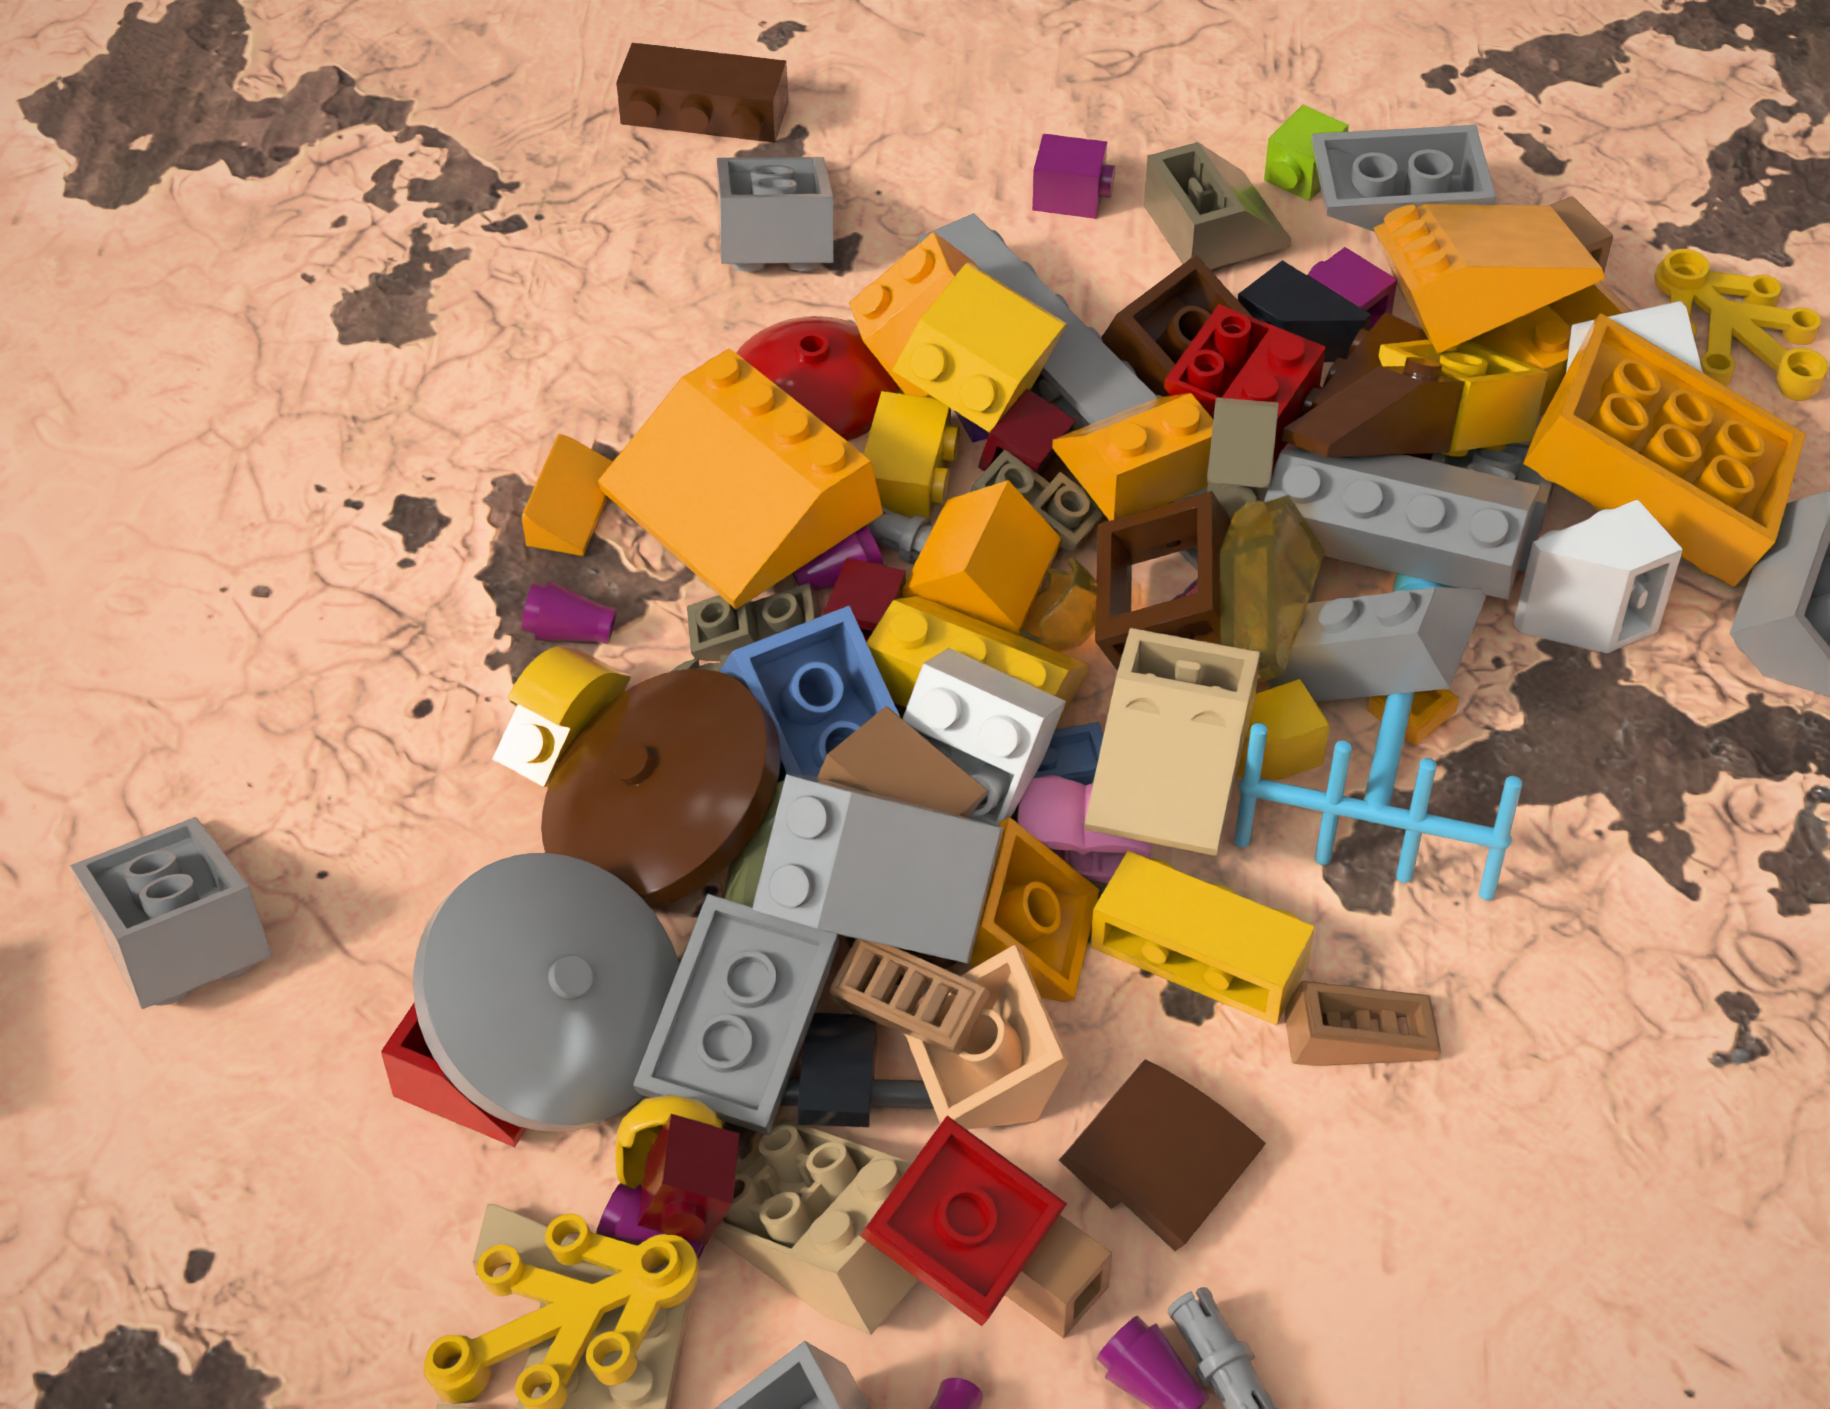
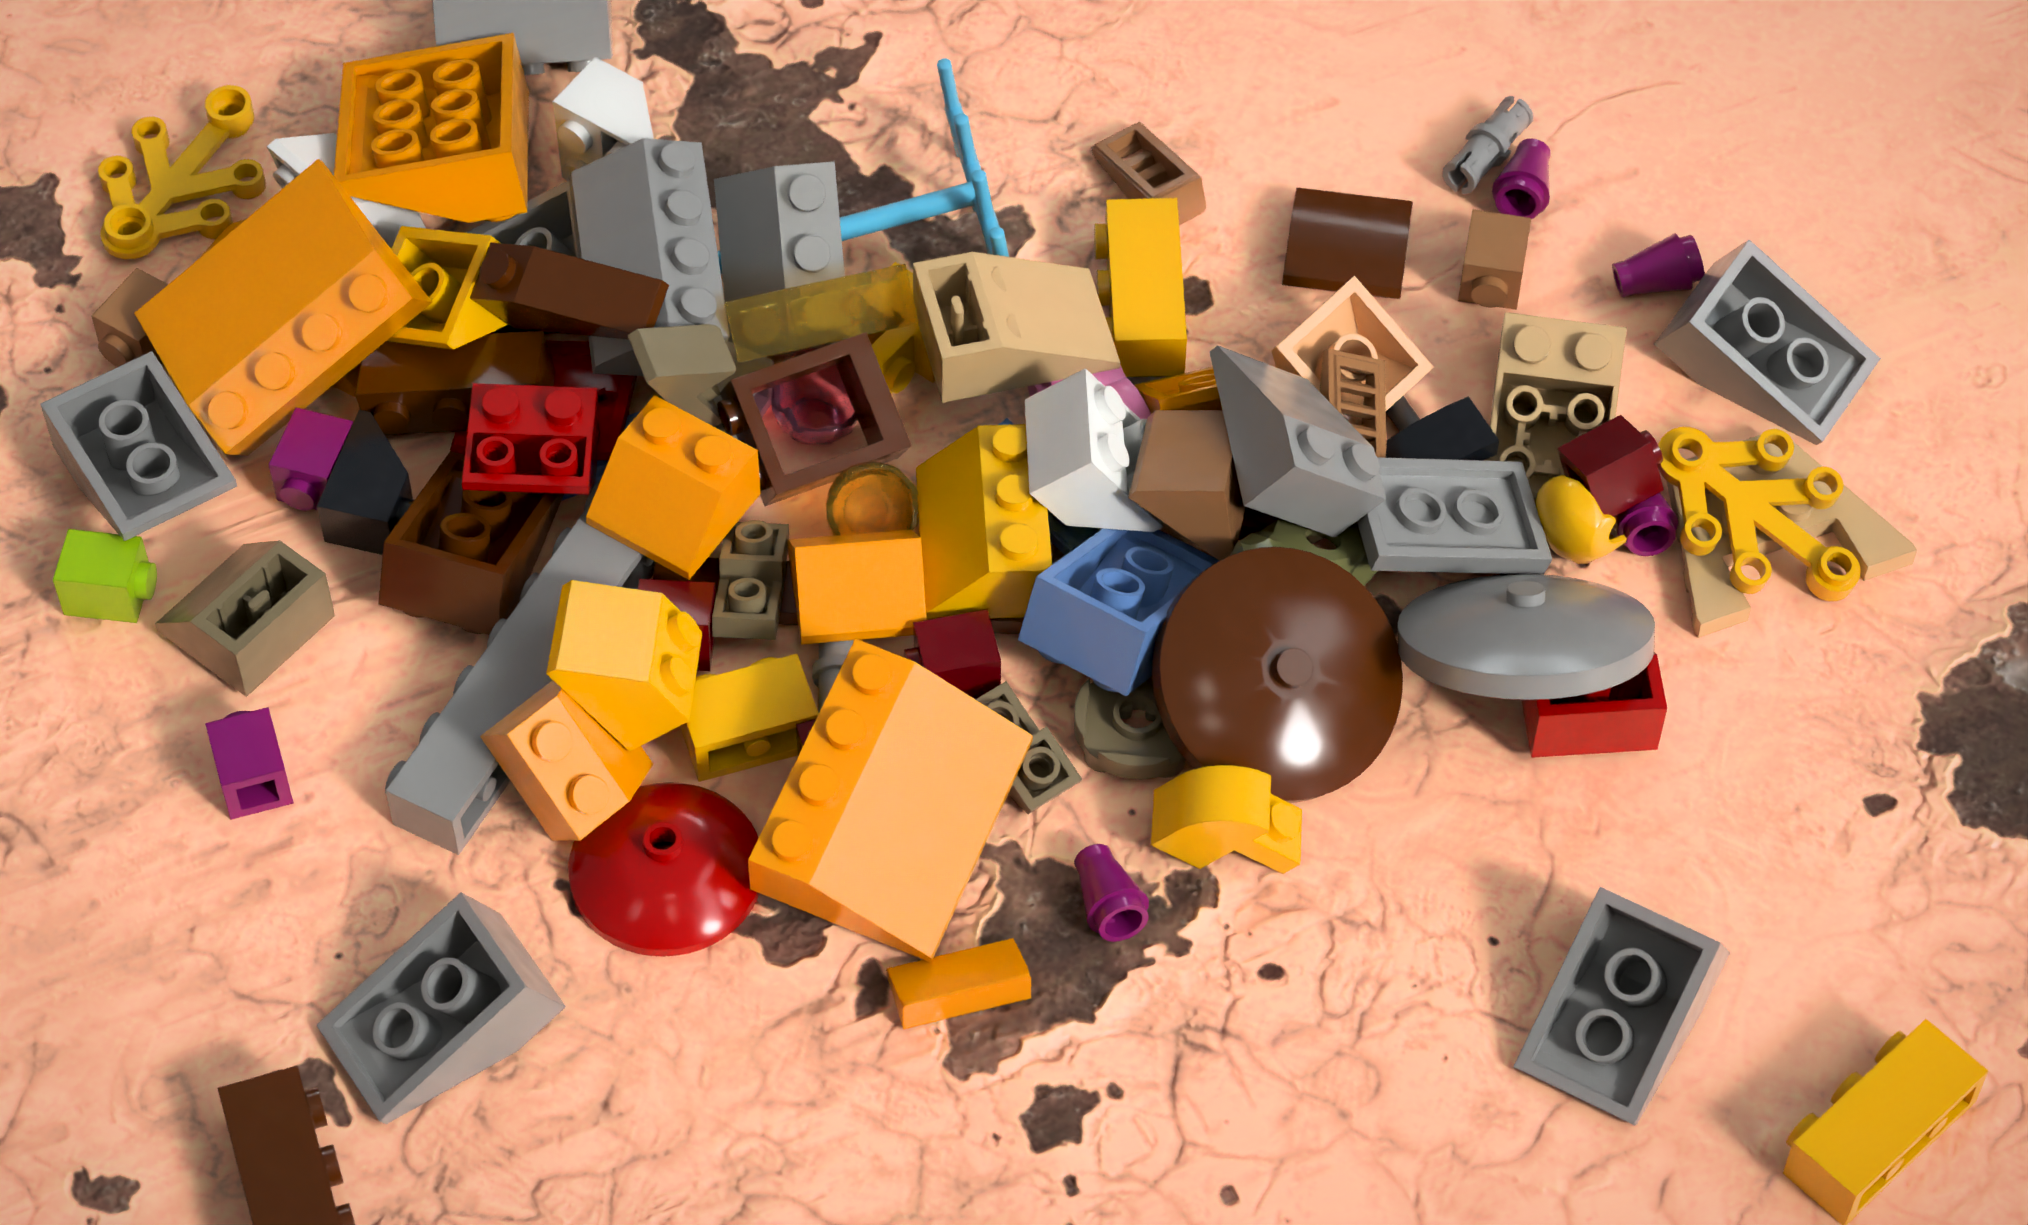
camera: 120 degrees left, 5 degrees up
red tile [860,1115,1067,1326] -> none

